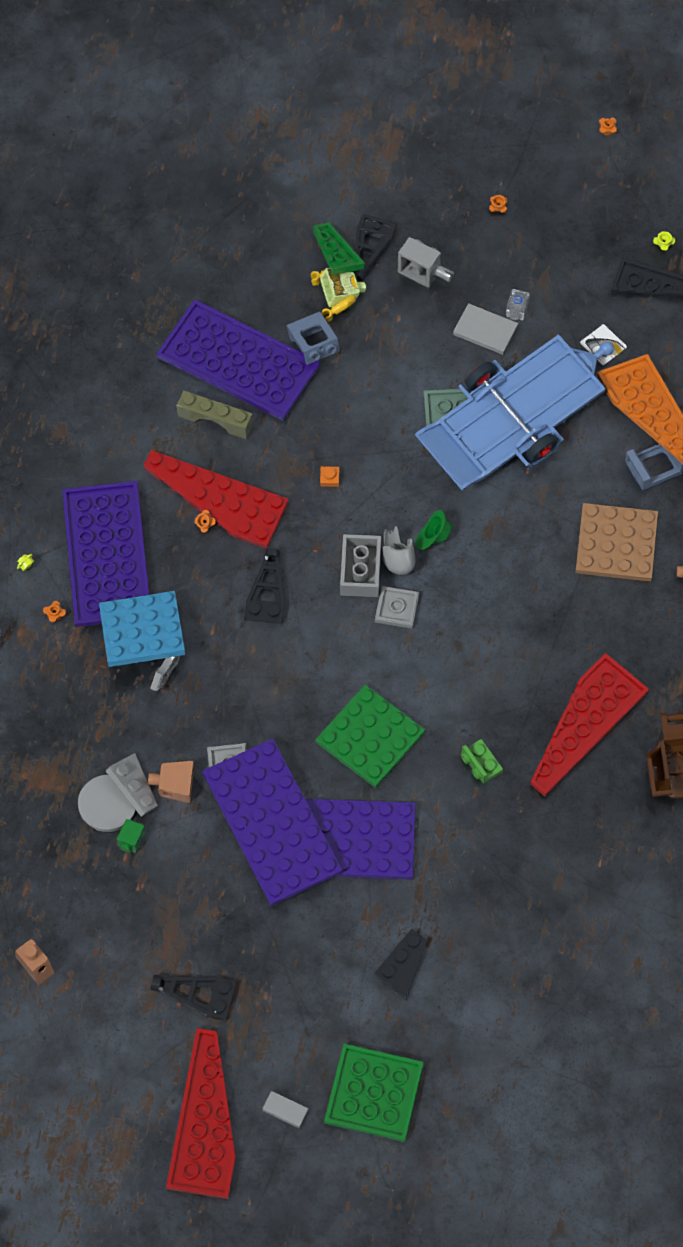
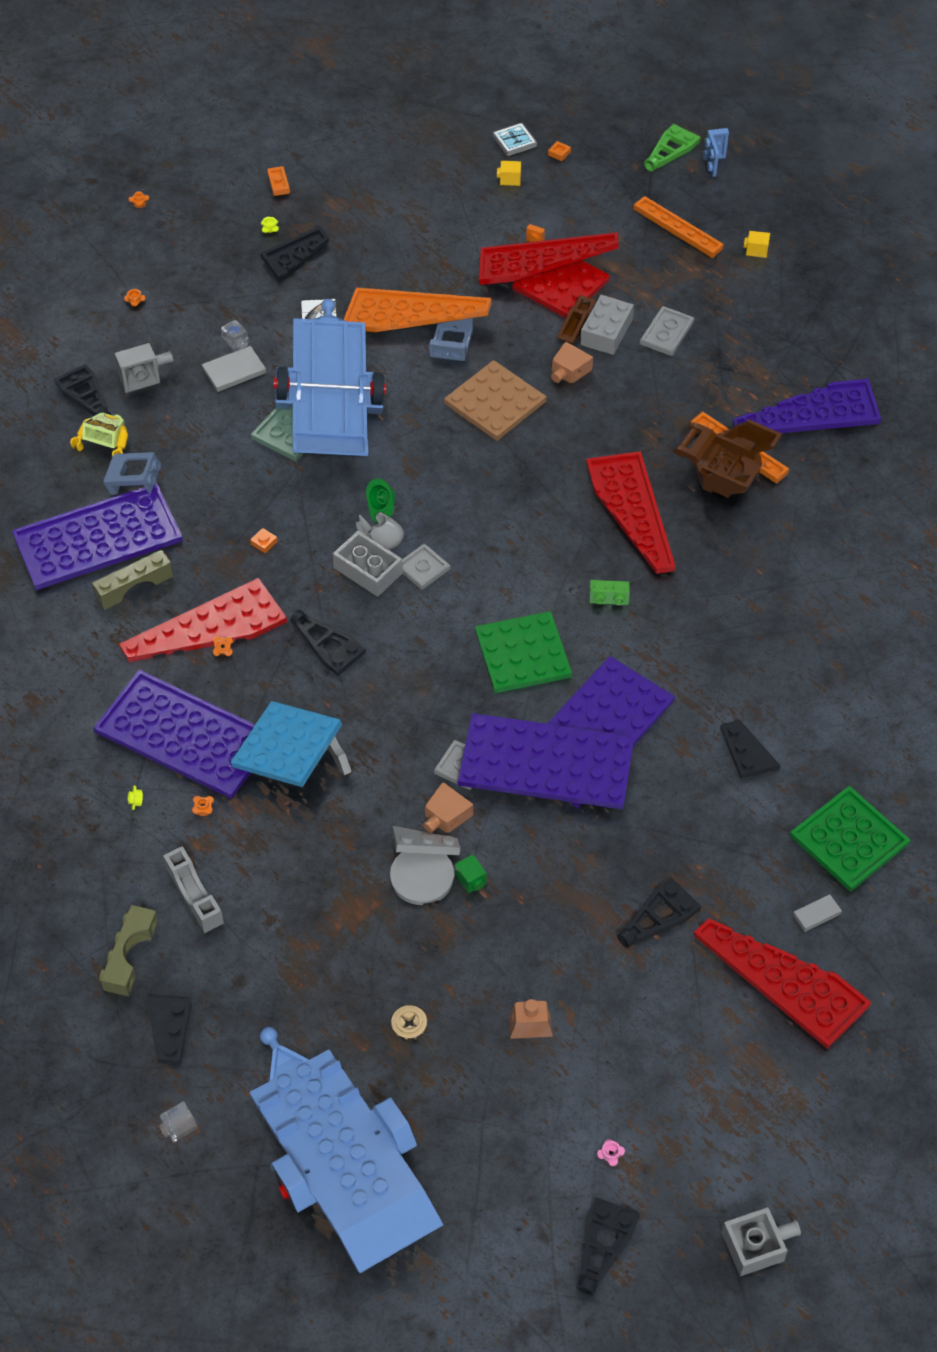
camera: 55 degrees left, 10 degrees down
green wing [313,223,365,275] -> none

